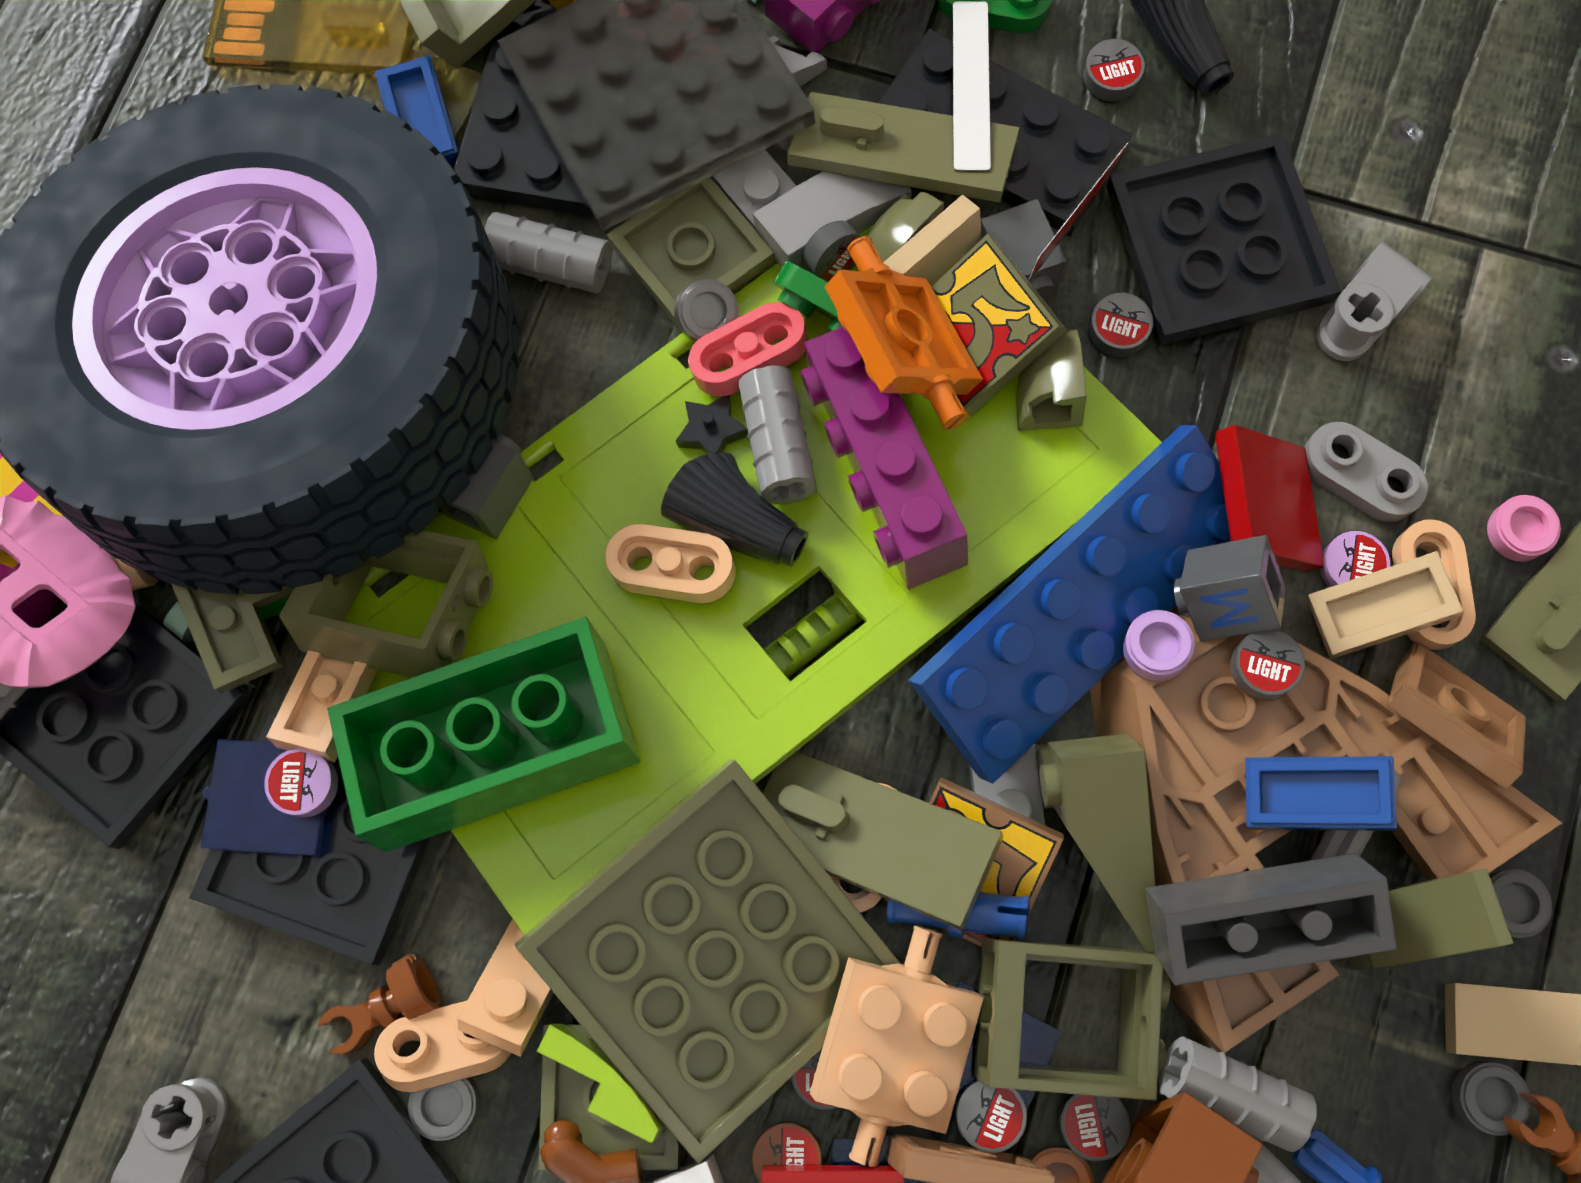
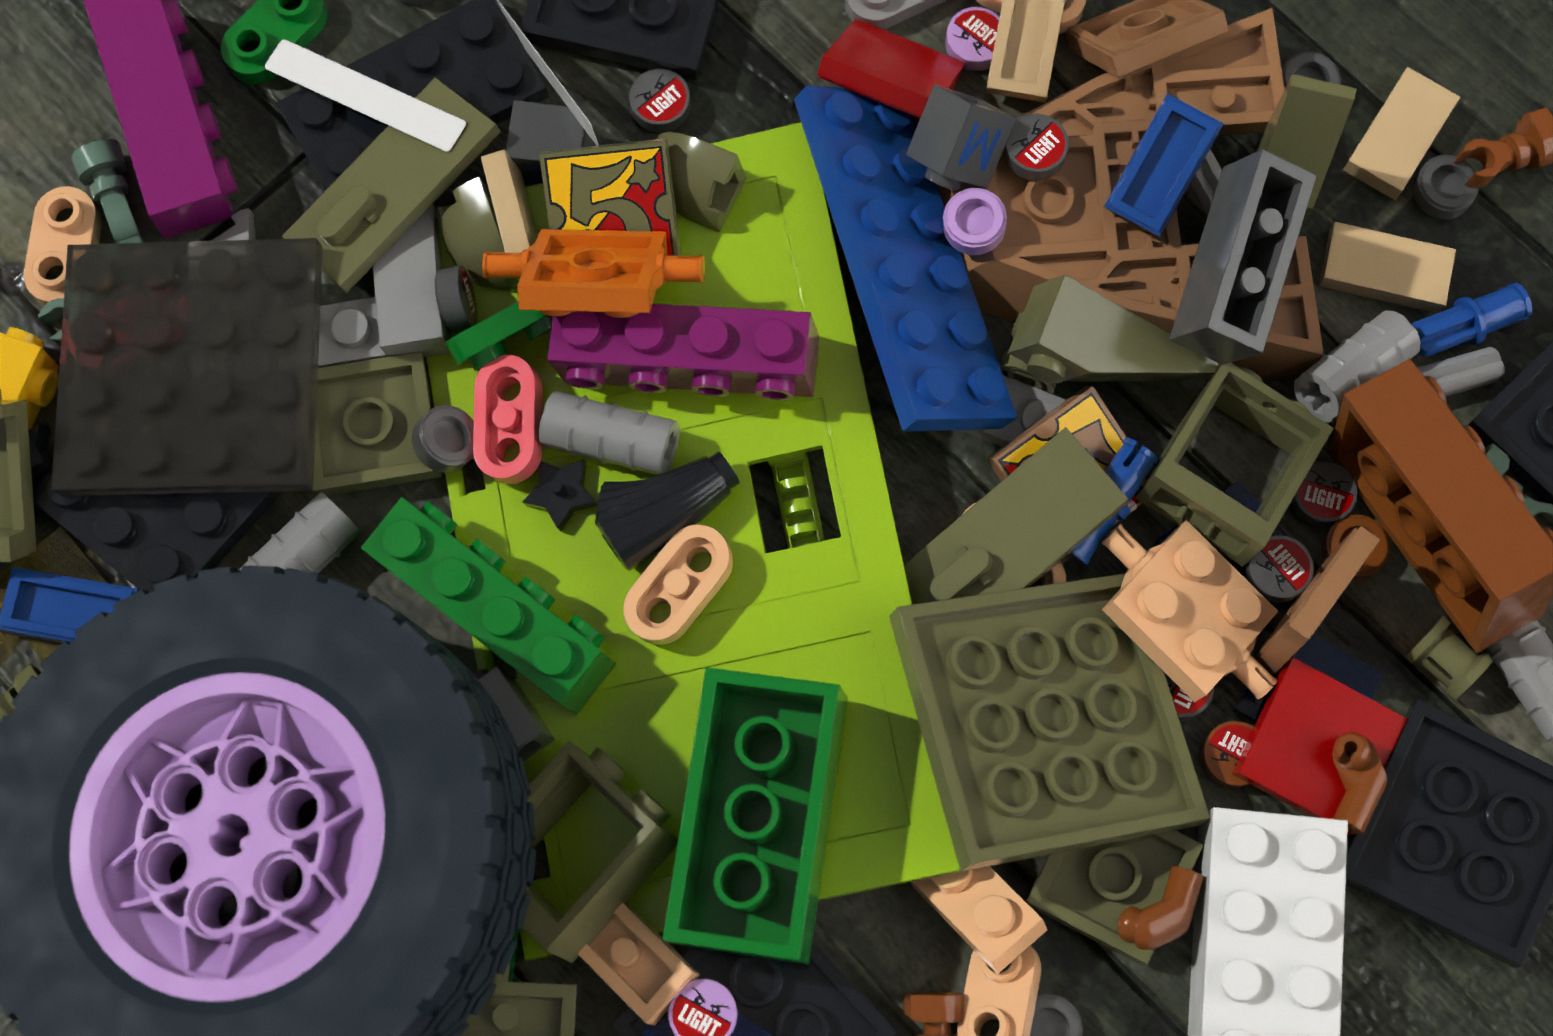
camera: 70 degrees left, 0 degrees up
lime slope [537,1023,665,1143] -> none
none -> green brick [361,497,616,715]
none -> tan tile [1318,222,1456,313]

